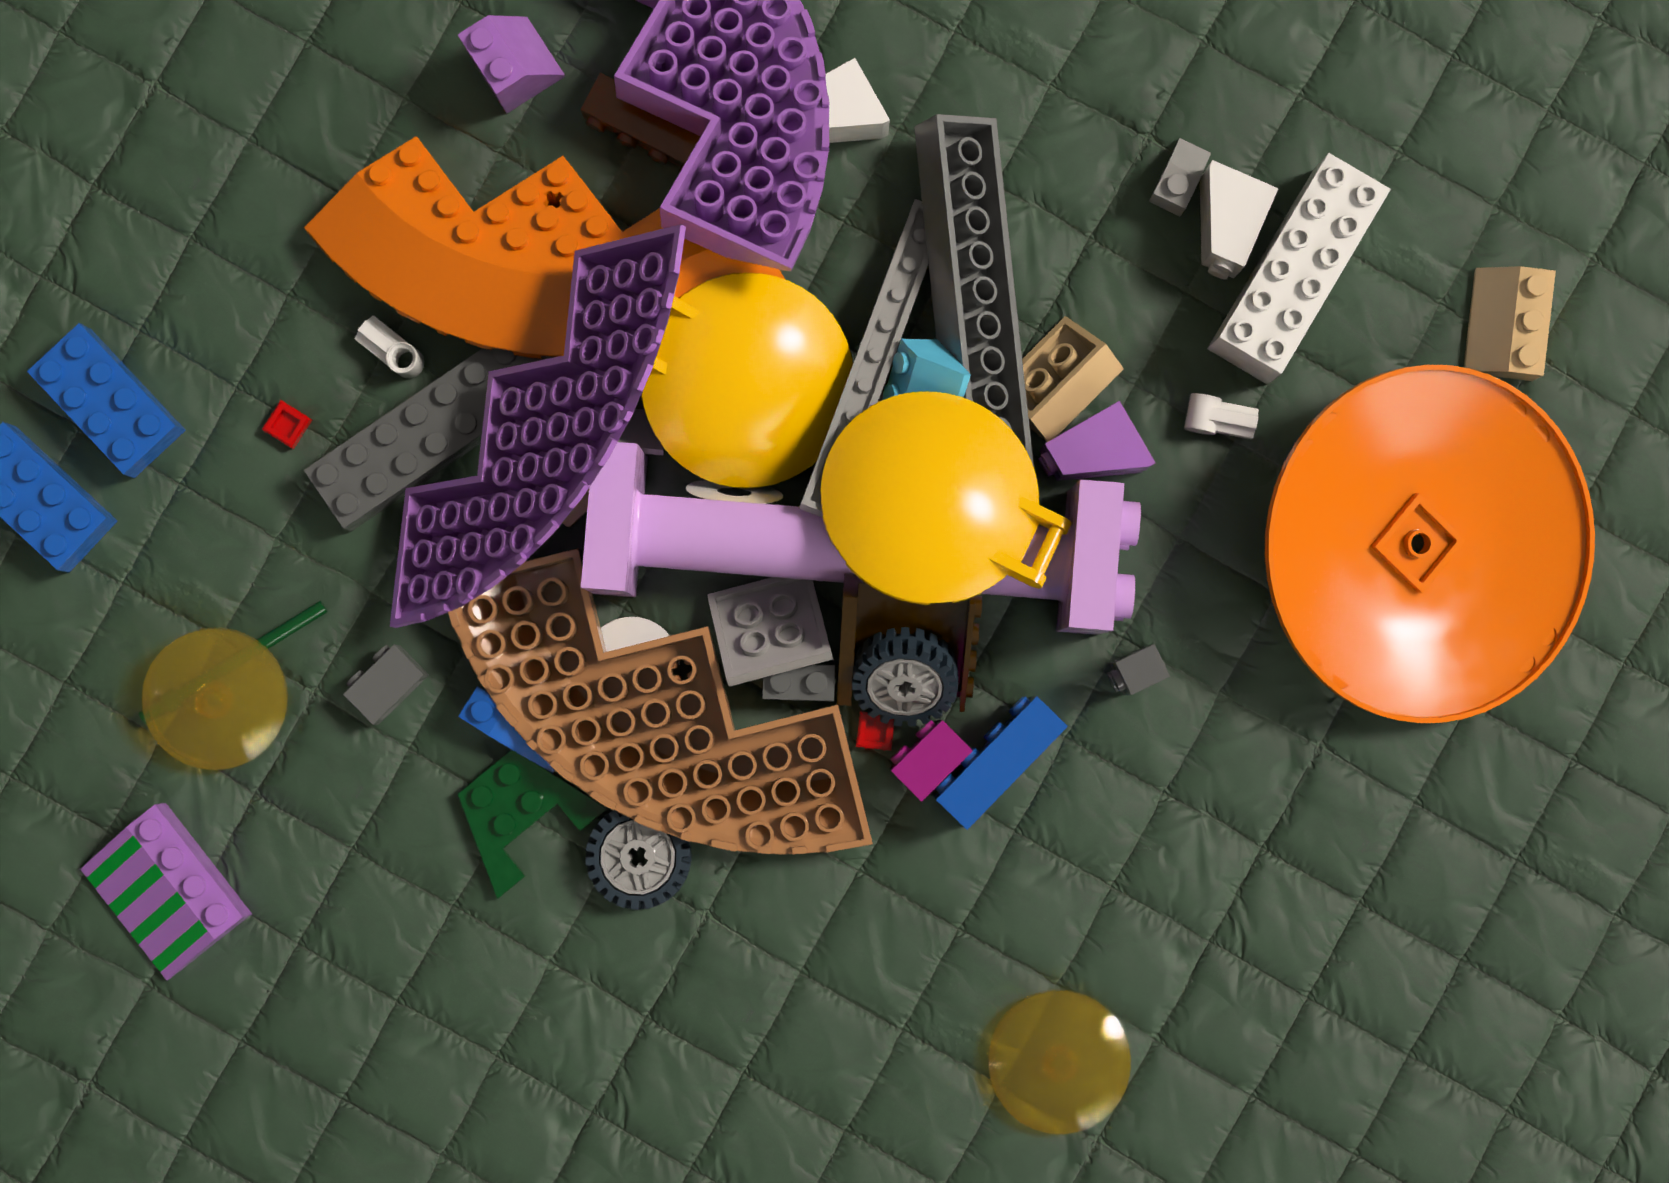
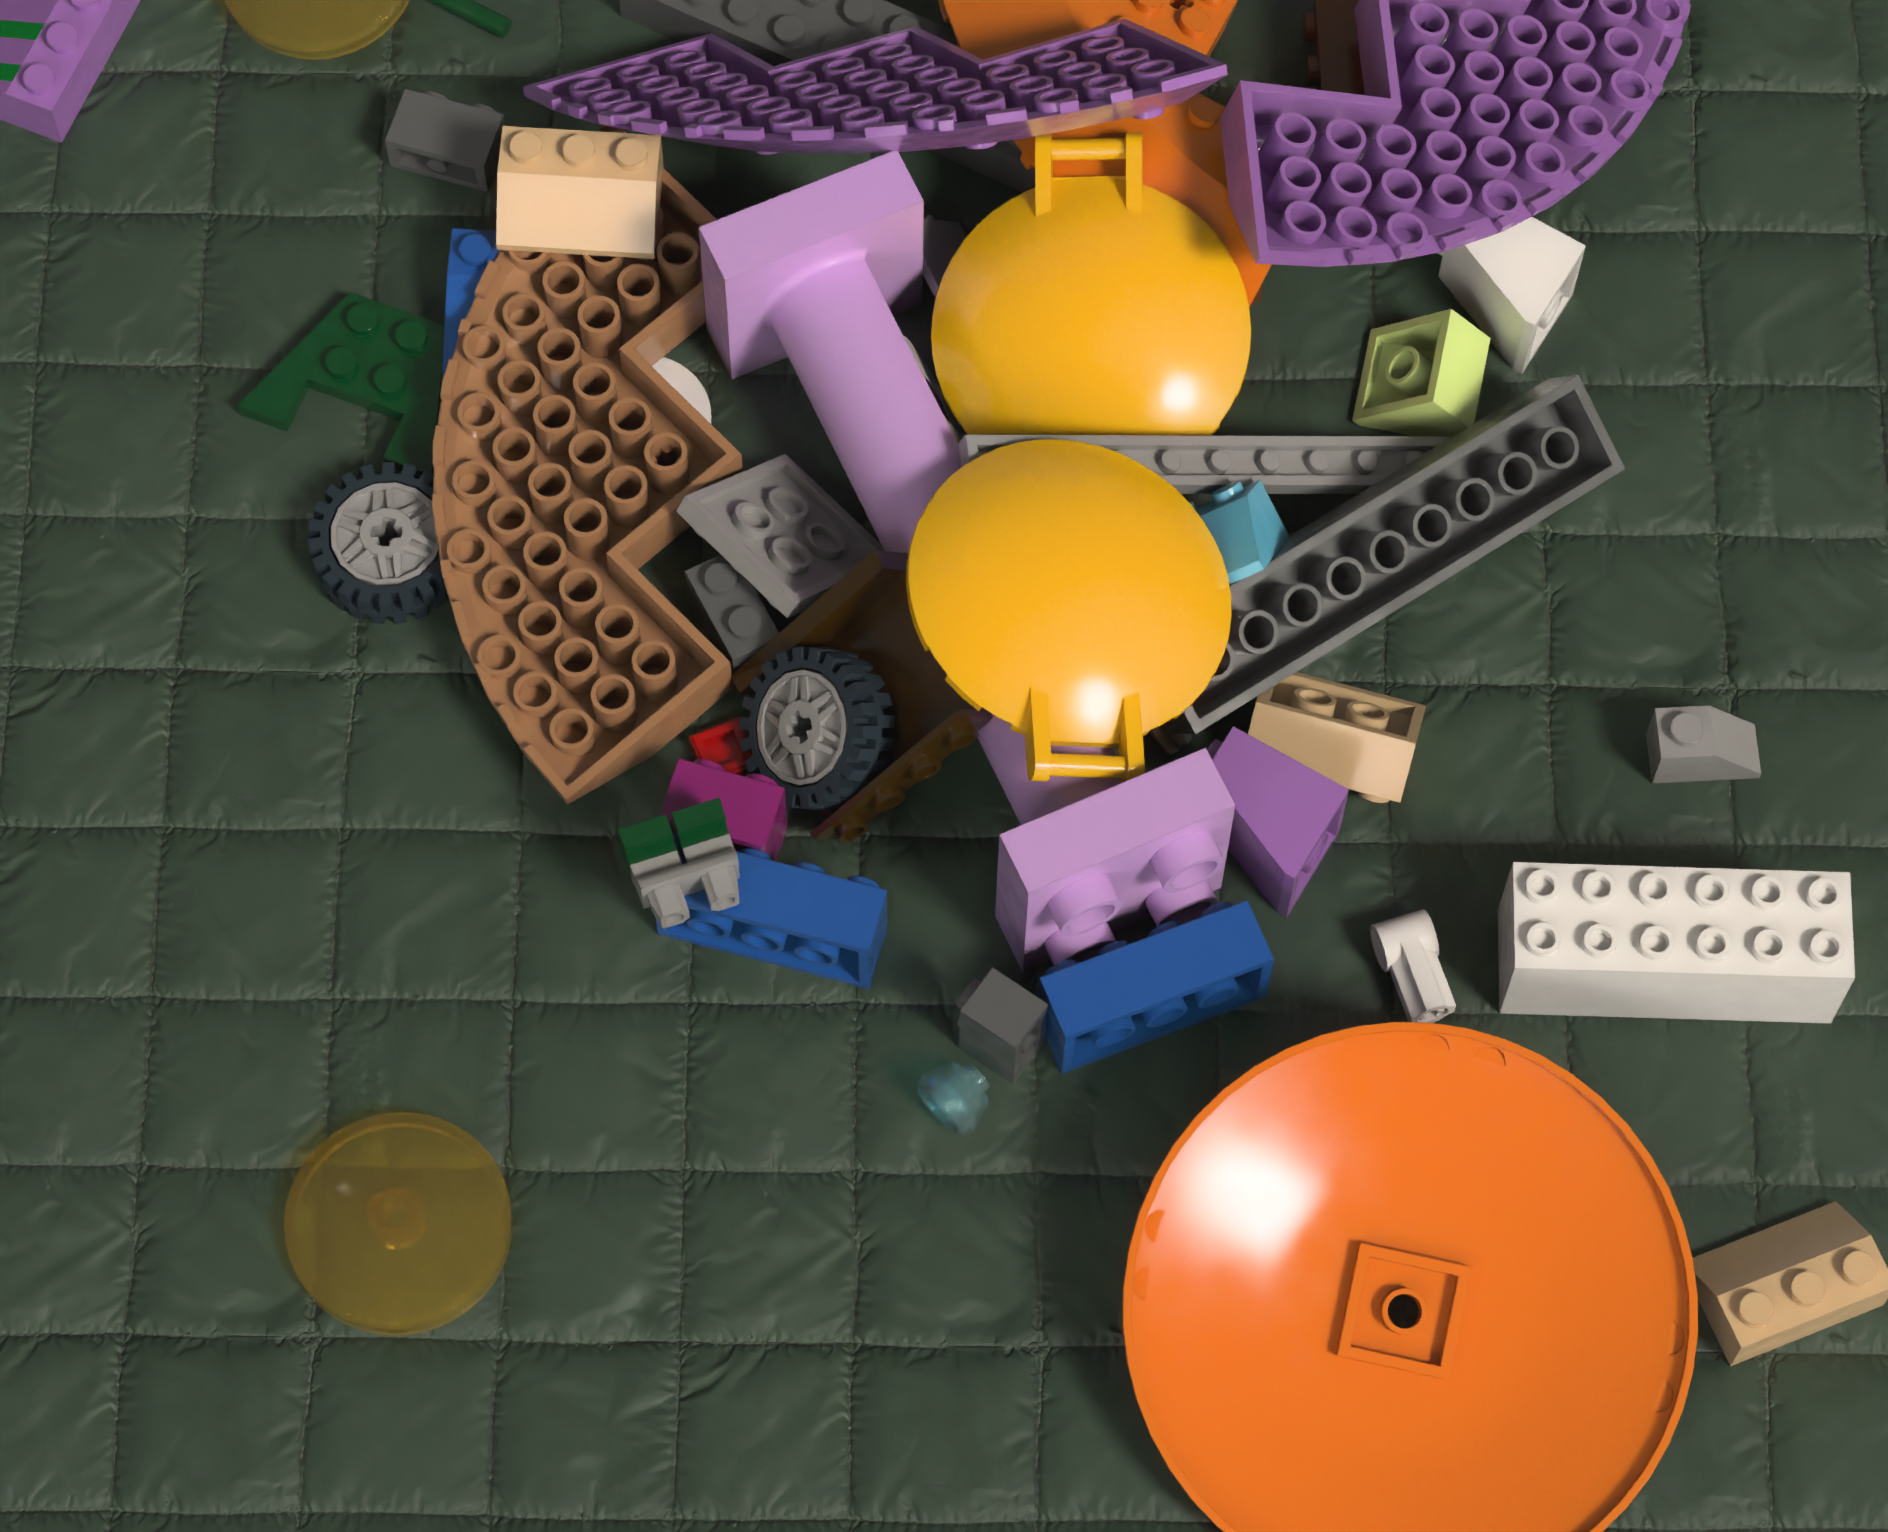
camera: 60 degrees right, 20 degrees down
white slope [1200,160,1278,279] -> none
none -> tan slope [496,126,664,259]
none -> light grey hips [618,797,740,928]
none -> clear light blue cone [917,1062,990,1135]
none -> blue brick [1038,900,1274,1074]
none -> yellowish green slope [1352,309,1491,437]

